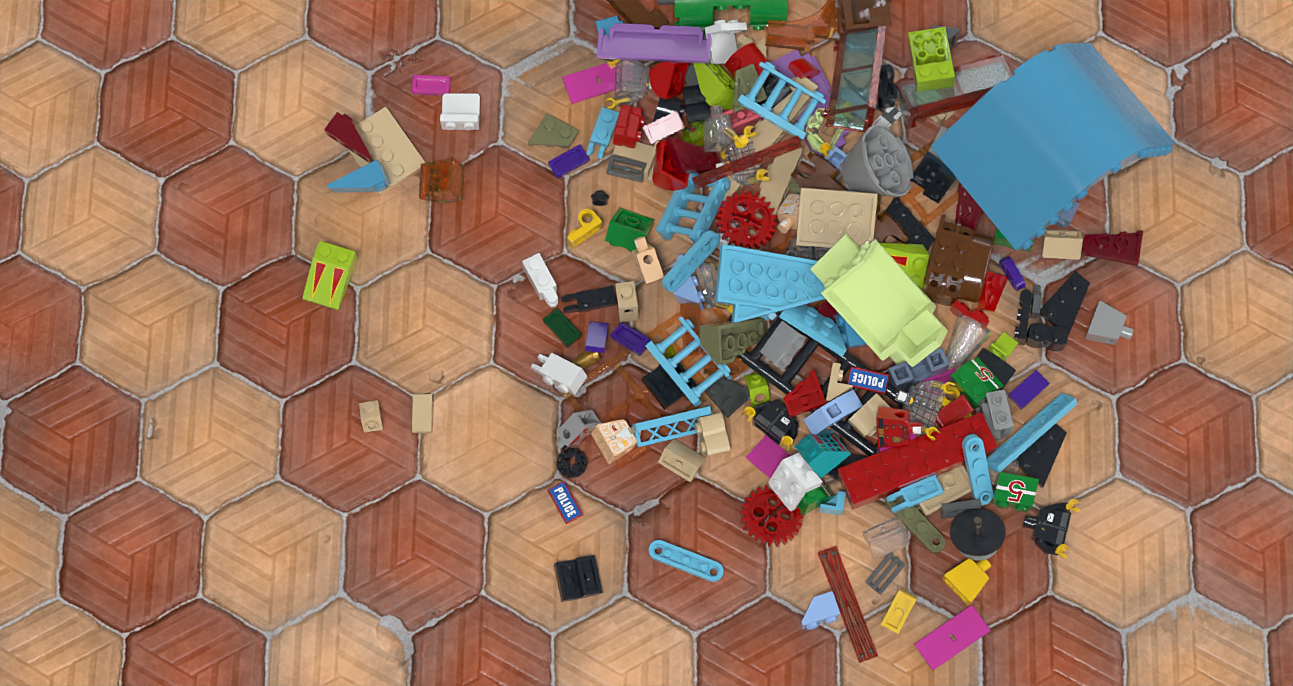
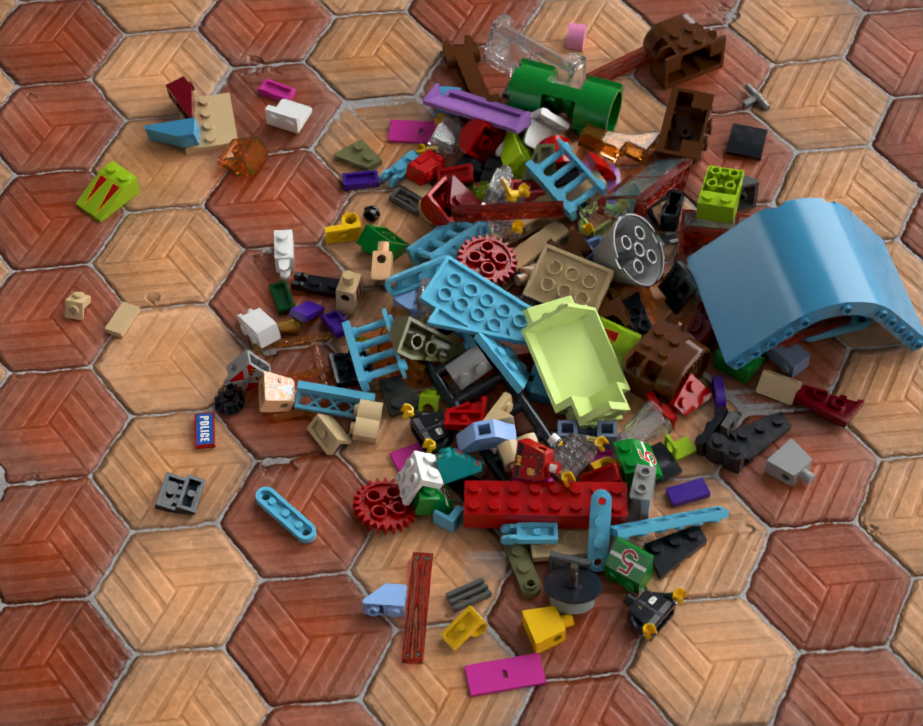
camera: 25 degrees right, 20 degrees down
tile [847,367,889,394] -> none

